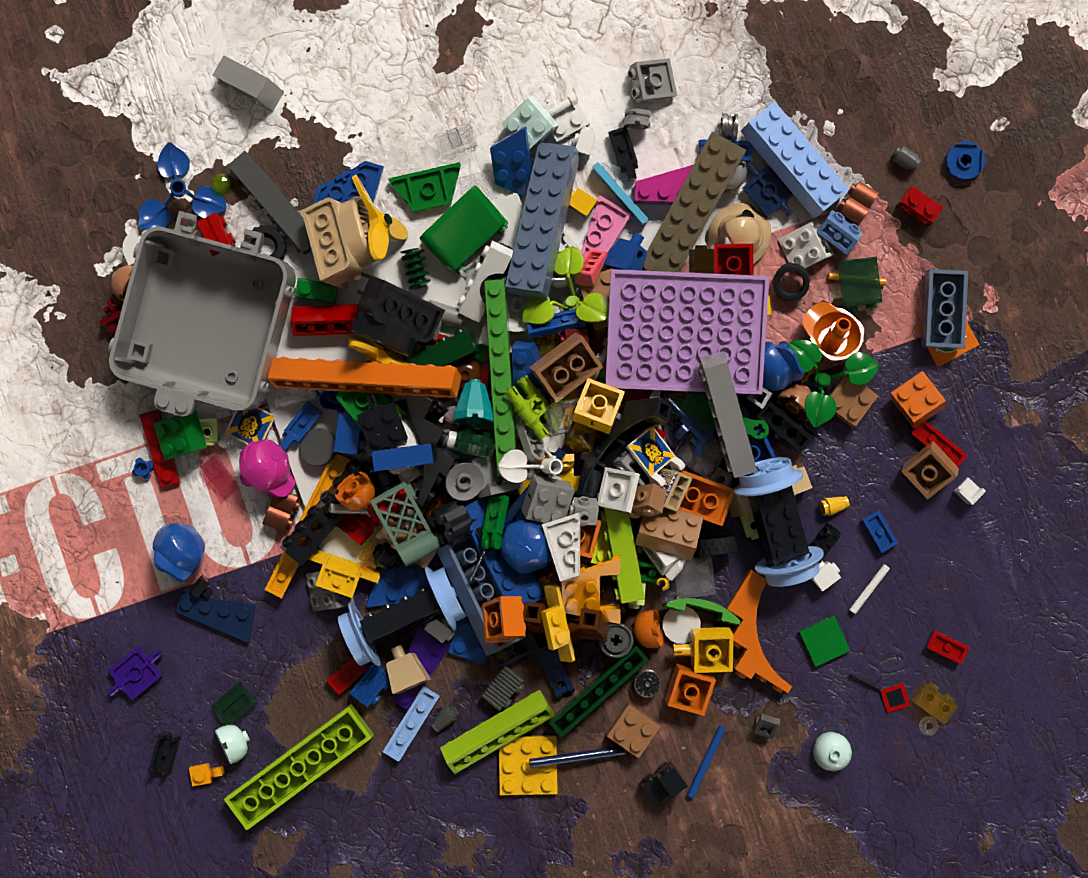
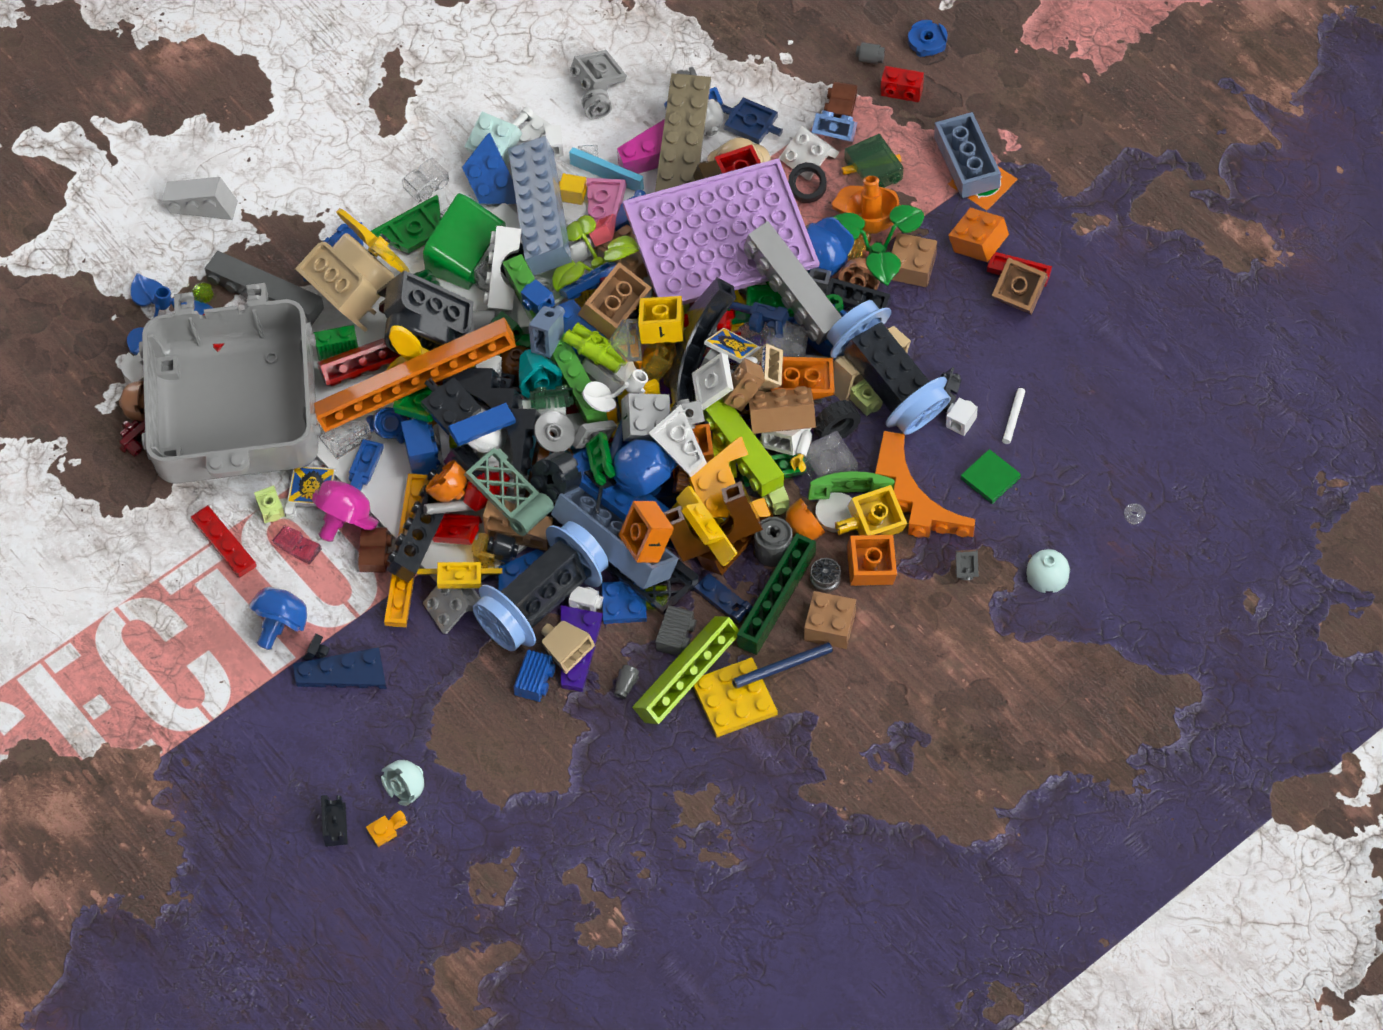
camera: 15 degrees left, 30 degrees down
dark purple plate [107,646,163,700] -> none
blue plate [132,458,154,479] -> none
green brick [154,411,207,460] -> none
clear green plate [210,682,258,726] -> none
lime brick [224,704,374,830] -> none
dark grey tile [300,428,337,467] -> none
red hinge [326,657,371,695] -> none
light blue plate [383,686,440,762] -> none
black hinge [608,126,638,182] -> none
black brick [640,761,688,805] -> none
blue bar [687,725,726,798] -> none
light blue brick [741,102,849,219] -> none
yellow cone [819,496,850,517] -> none
piece [850,673,911,713] -> none
blue plate [861,510,898,553] -> none
clear yellow brick [910,681,958,725] -> none
red plate [925,630,970,664] -> none
white panel [954,477,986,505] -> none
none -> blue brick [521,279,555,314]
none -> sand blue torso [529,305,565,358]

